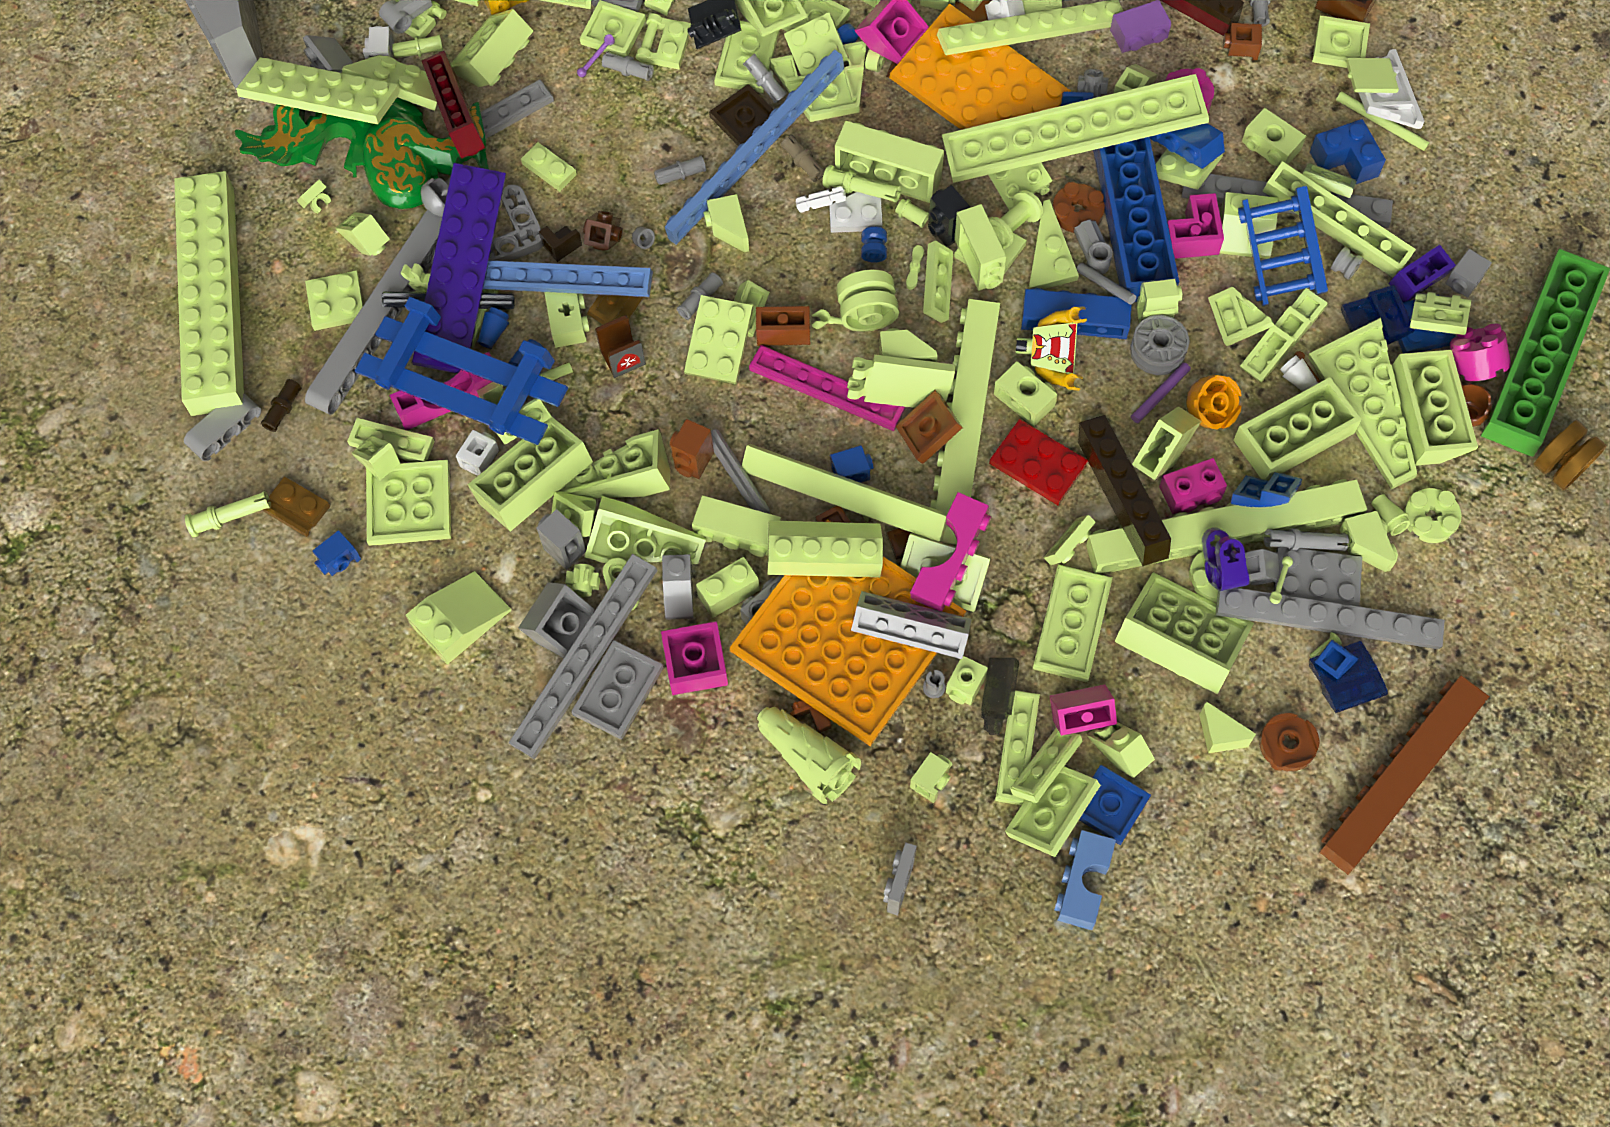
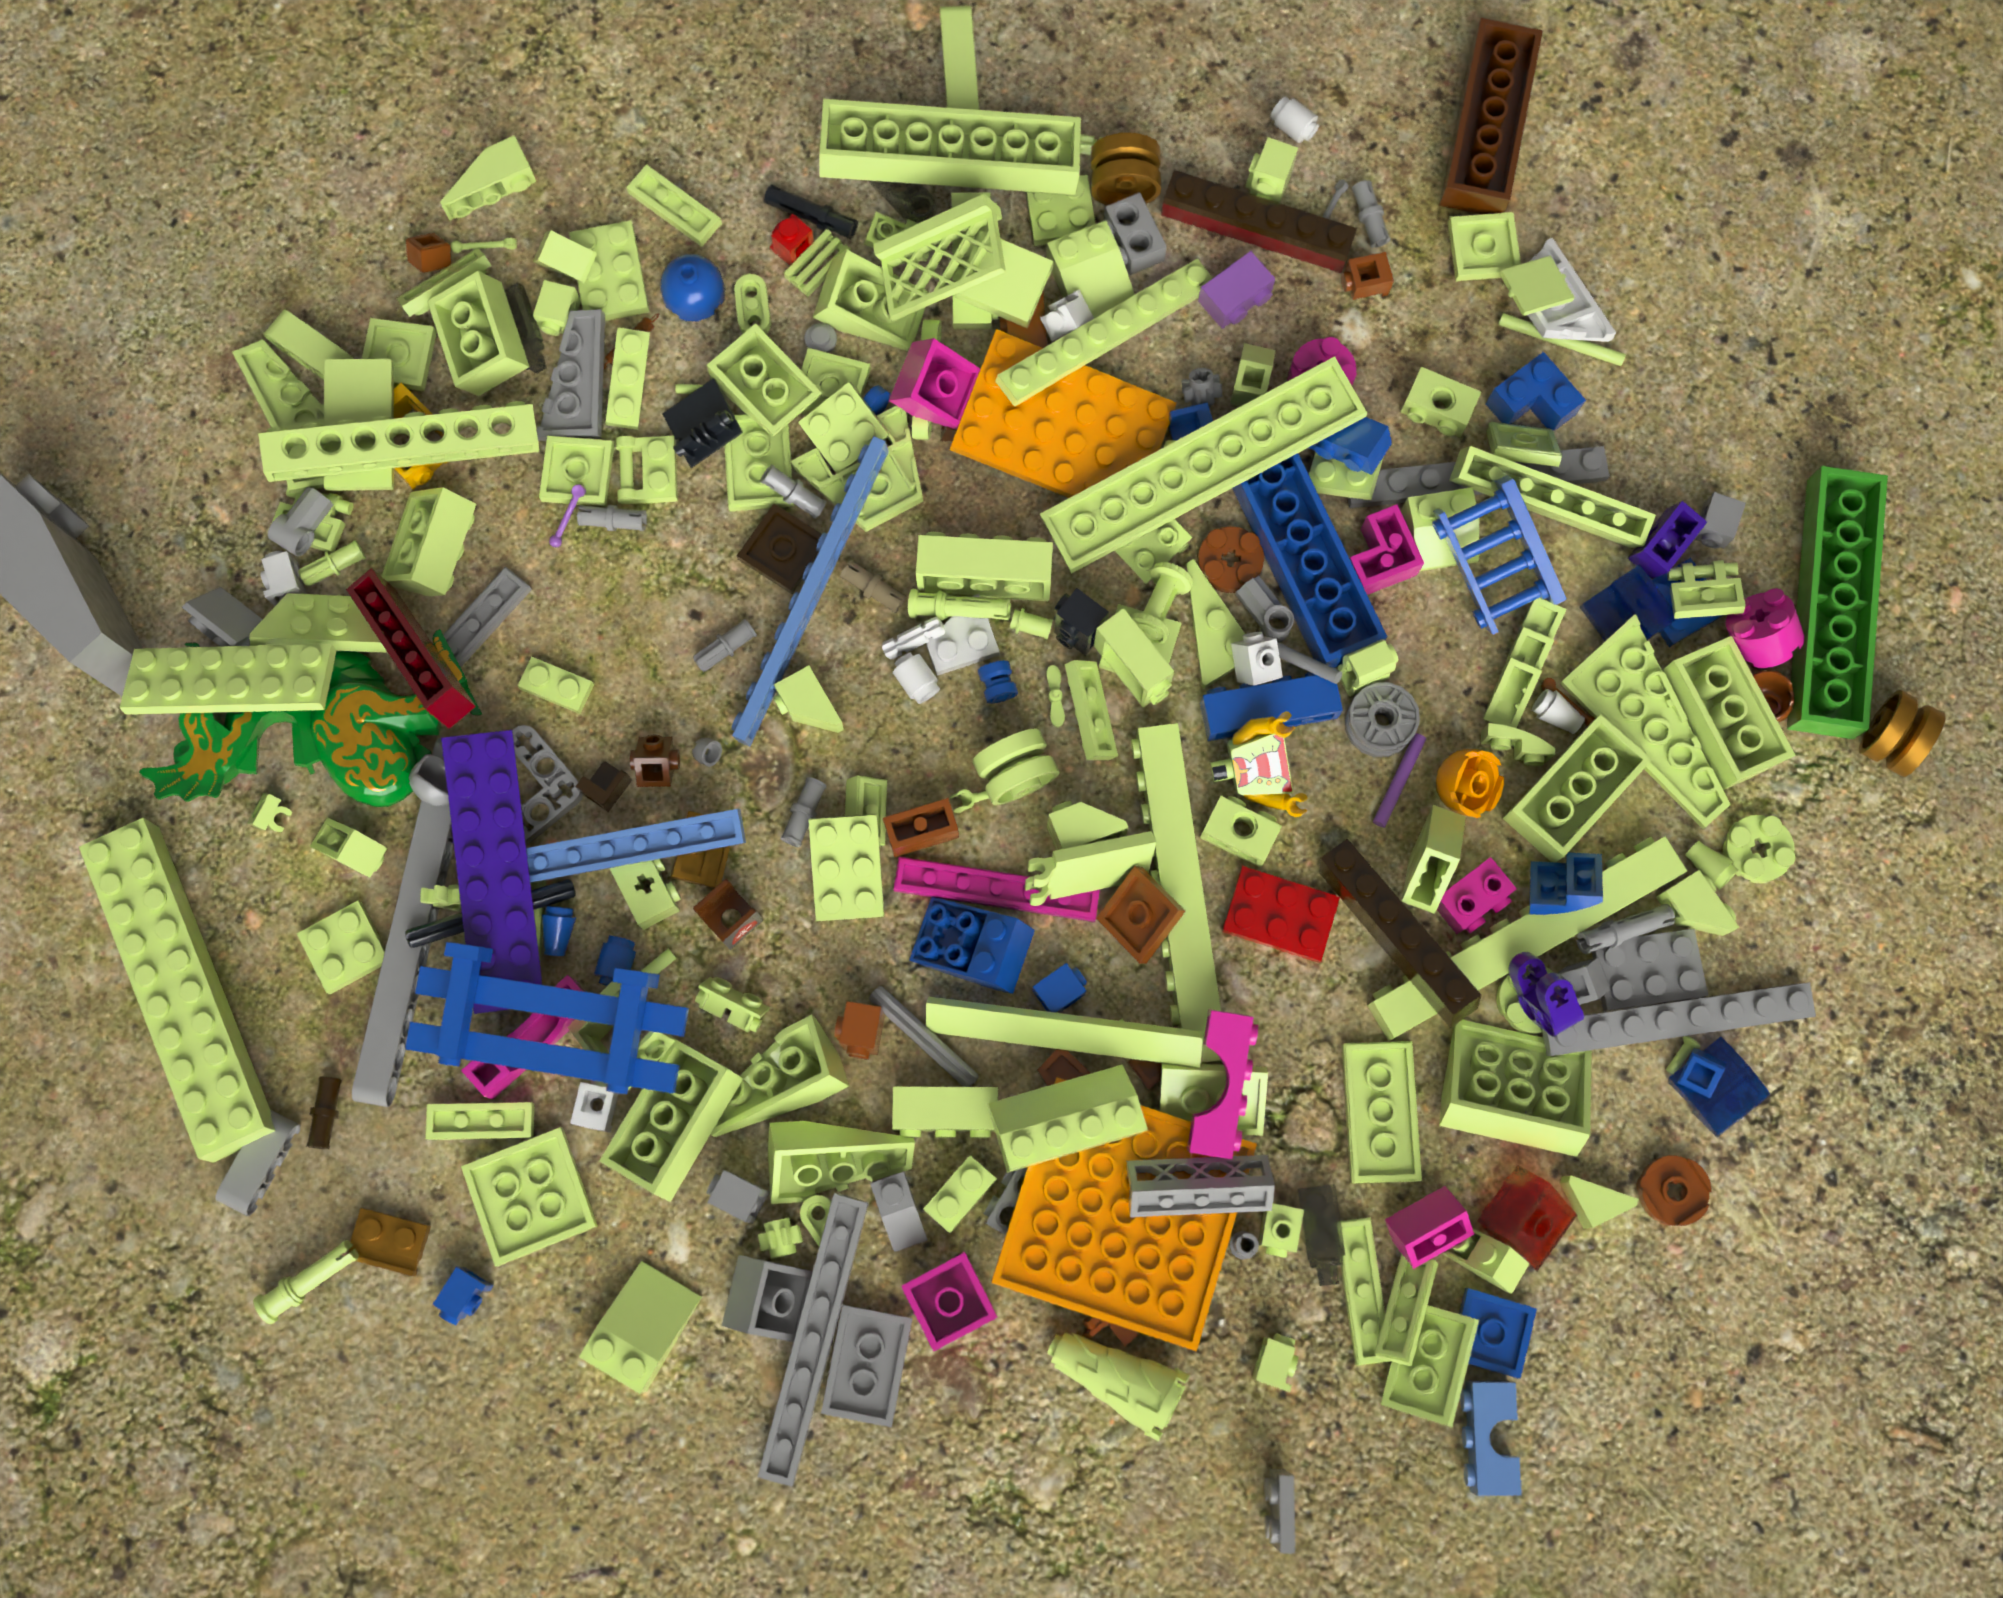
camera: 20 degrees left, 10 degrees up
yellowish green slope [352,436,400,481] -> none
yellowish green slope [551,492,596,537] -> none
yellowish green plate [1043,515,1096,565] -> none
yellowish green wing [1208,287,1275,346] -> none
yellowish green hinge [1269,556,1293,604] -> none
dark orange brick [1319,675,1490,875] -> none
light grey wheel [1330,247,1364,280] -> none
none -> yellowish green hinge [695,977,770,1033]
none -> white brick [893,653,940,704]
none -> blue slope [909,897,1035,994]
none -> white brick [1231,632,1283,686]
none -> clear red slope [1477,1165,1578,1271]
none -> yellowish green slope [1481,723,1555,766]

